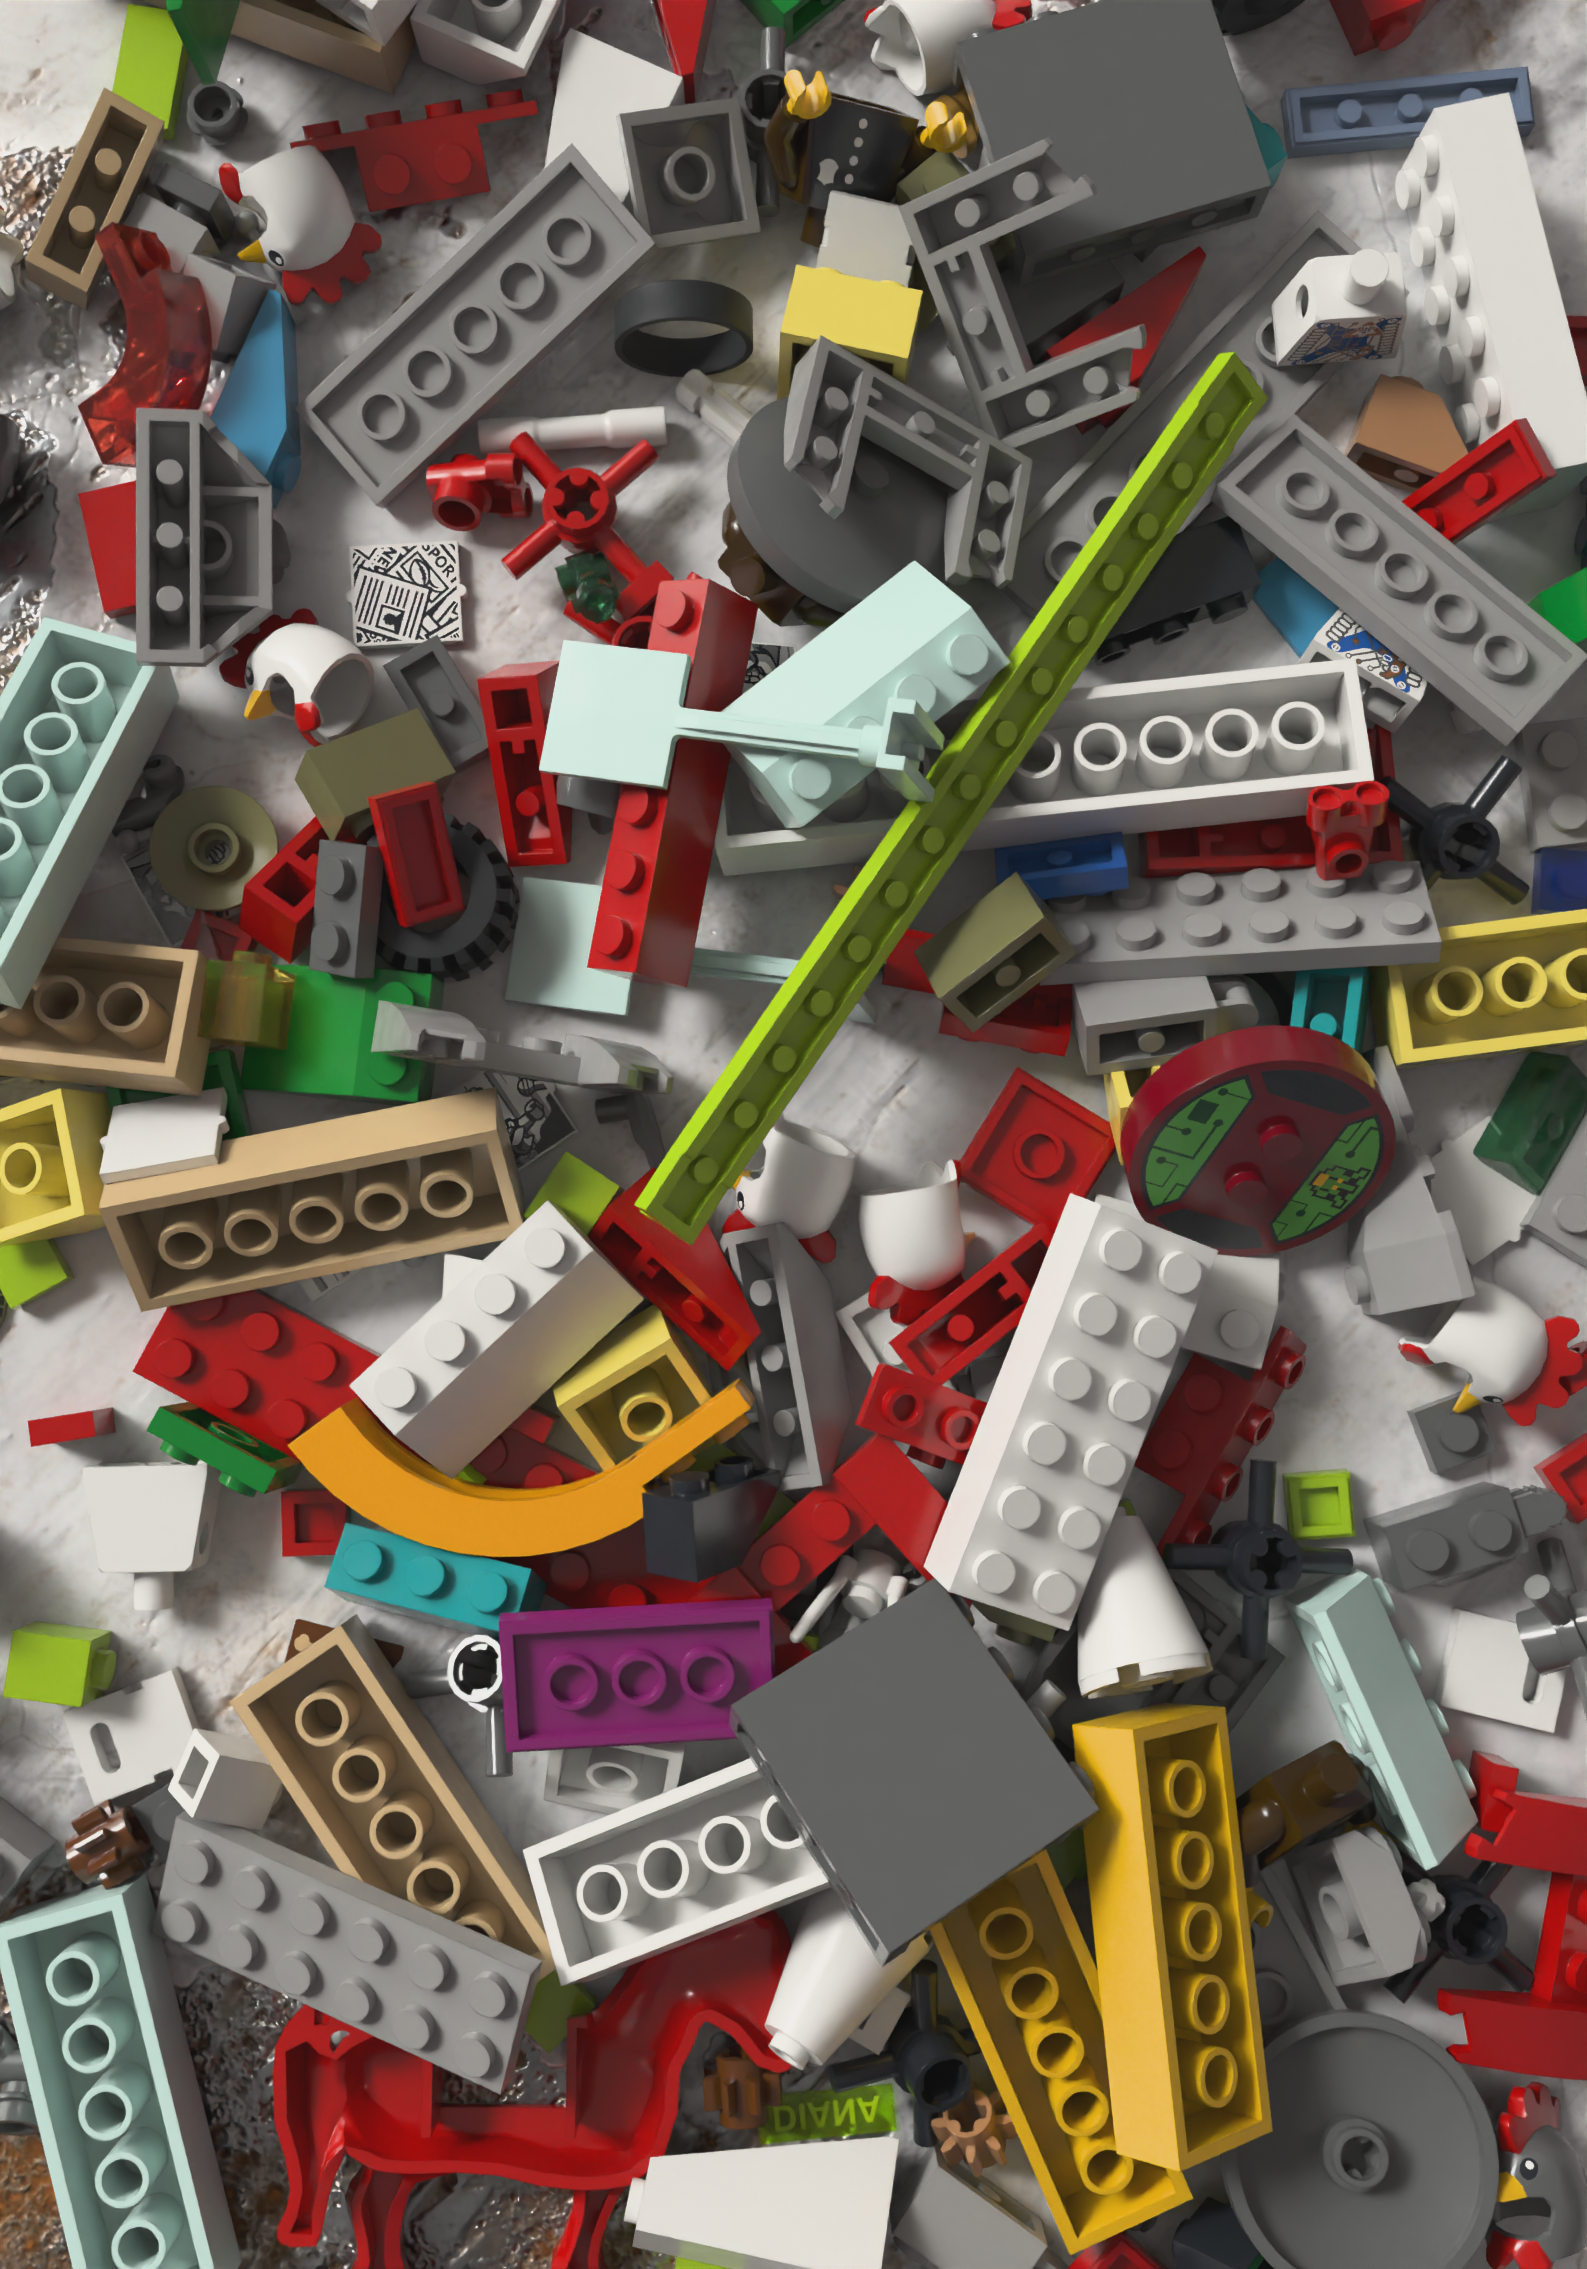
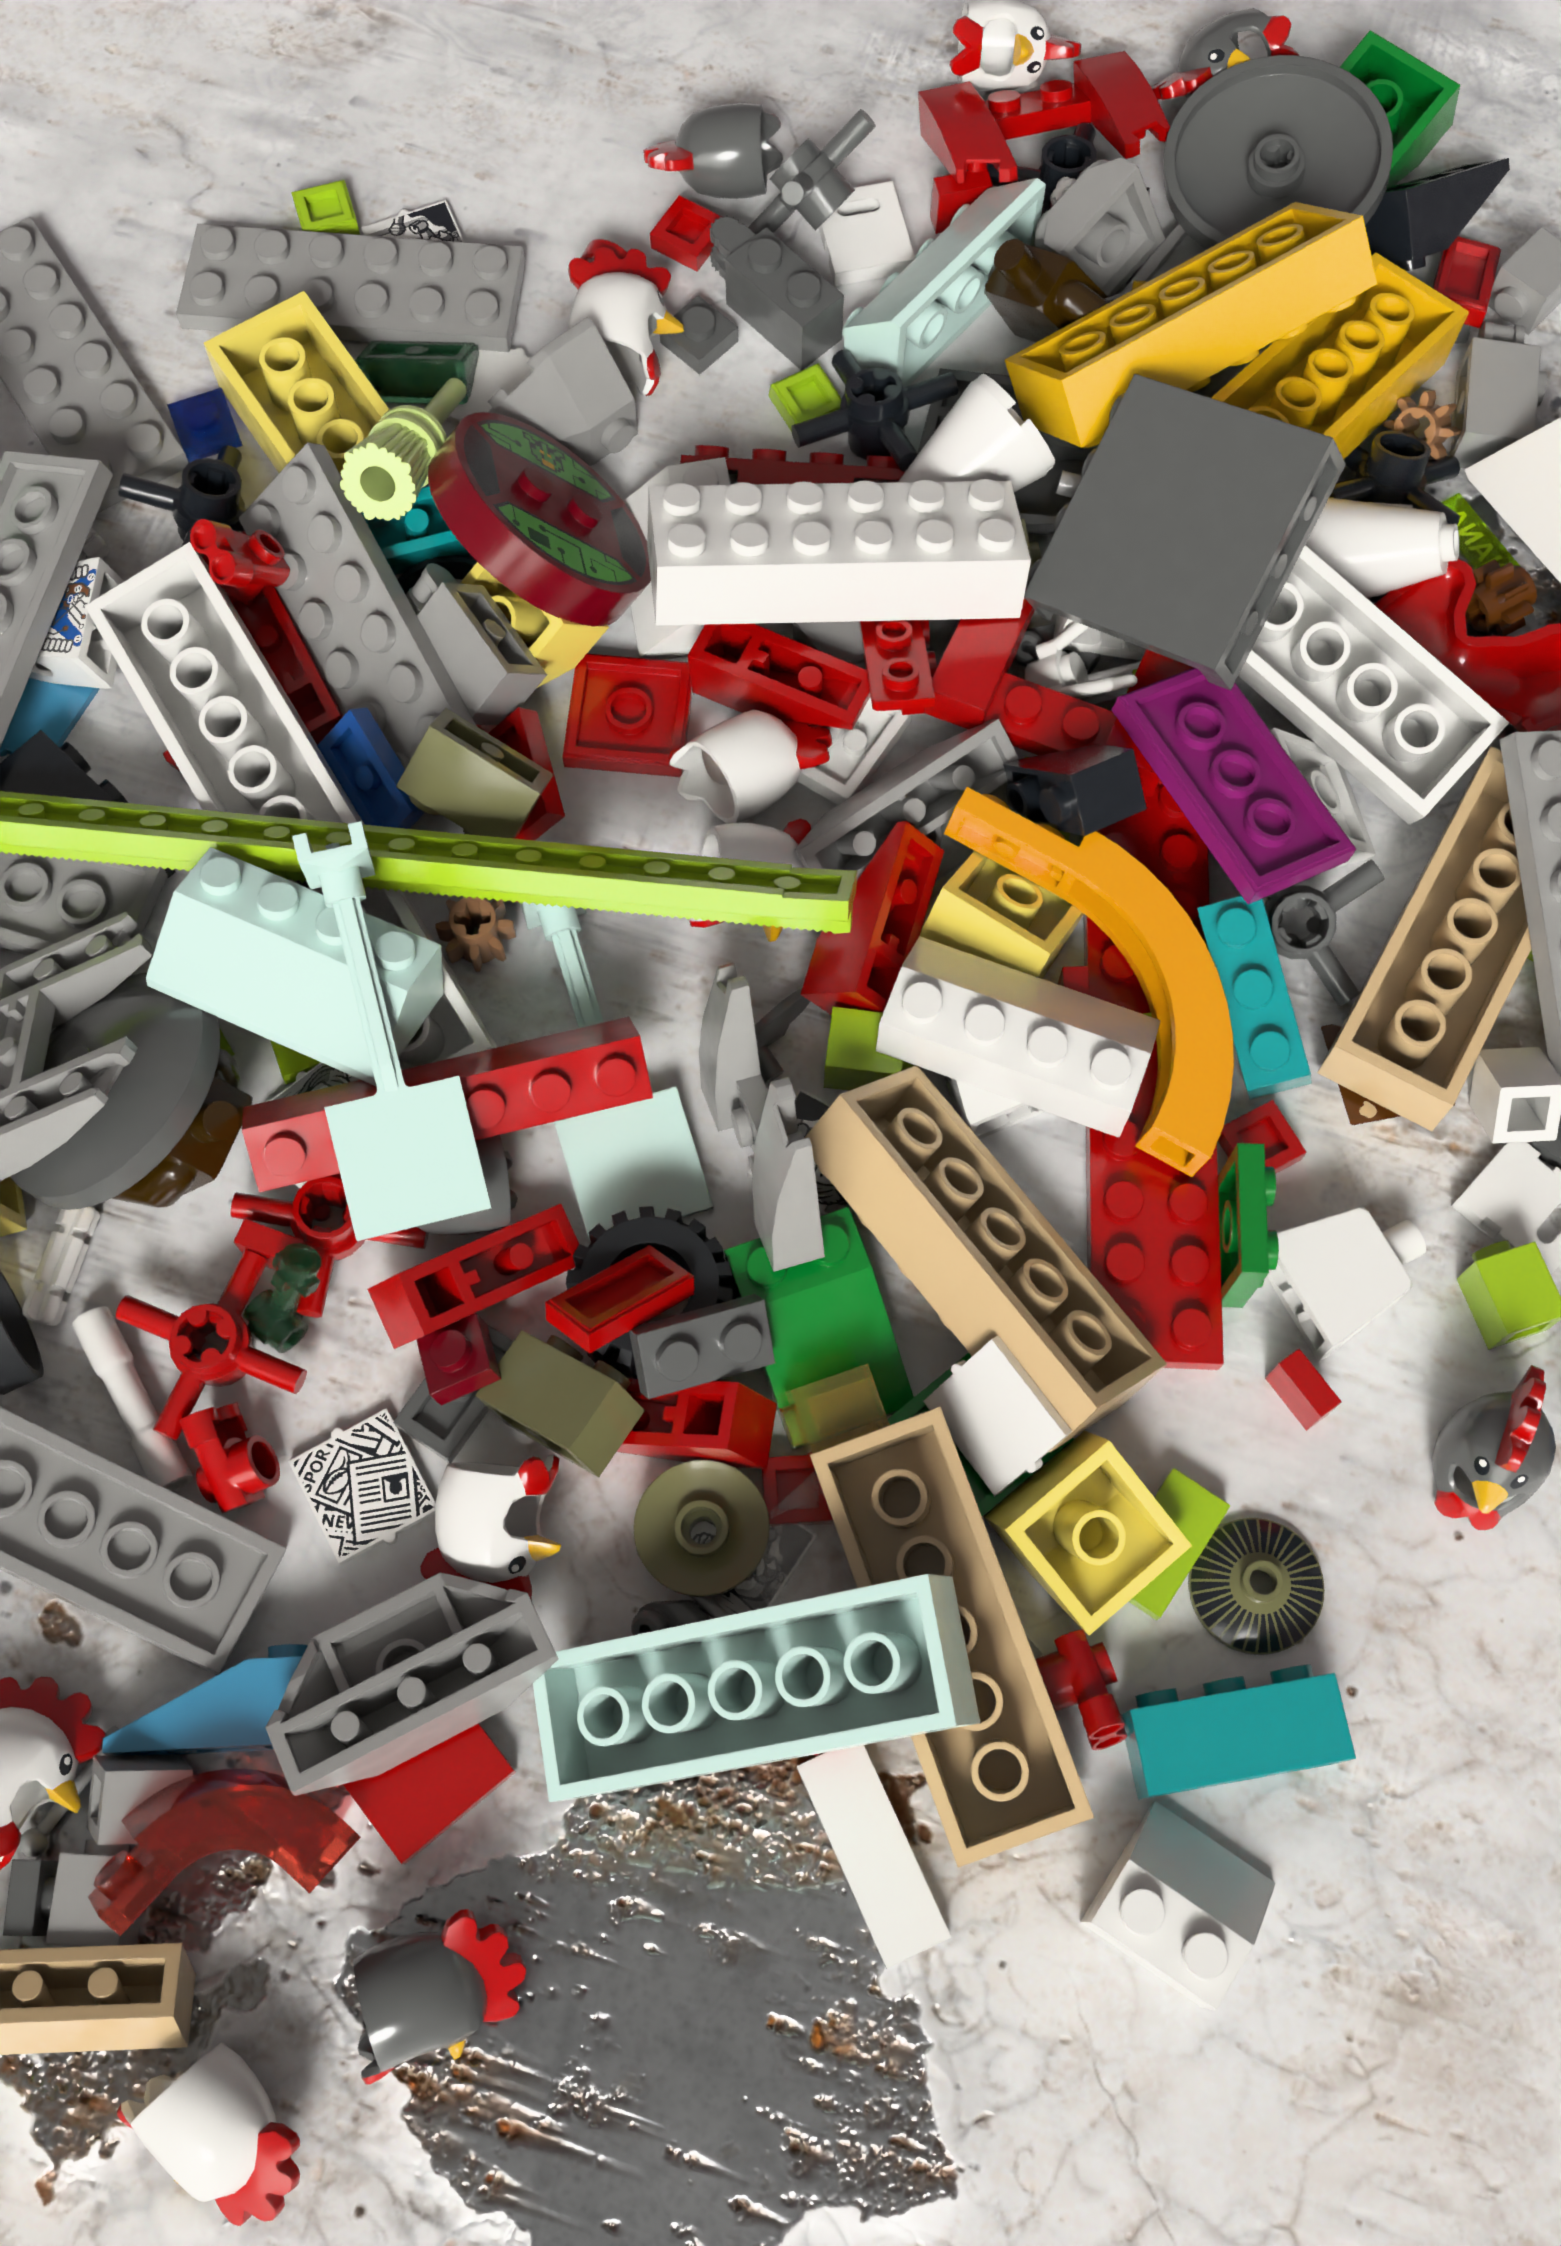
camera: 115 degrees left, 15 degrees down
none -> yellowish green piece [340,378,467,521]
none -> dark red plate [416,1313,501,1406]

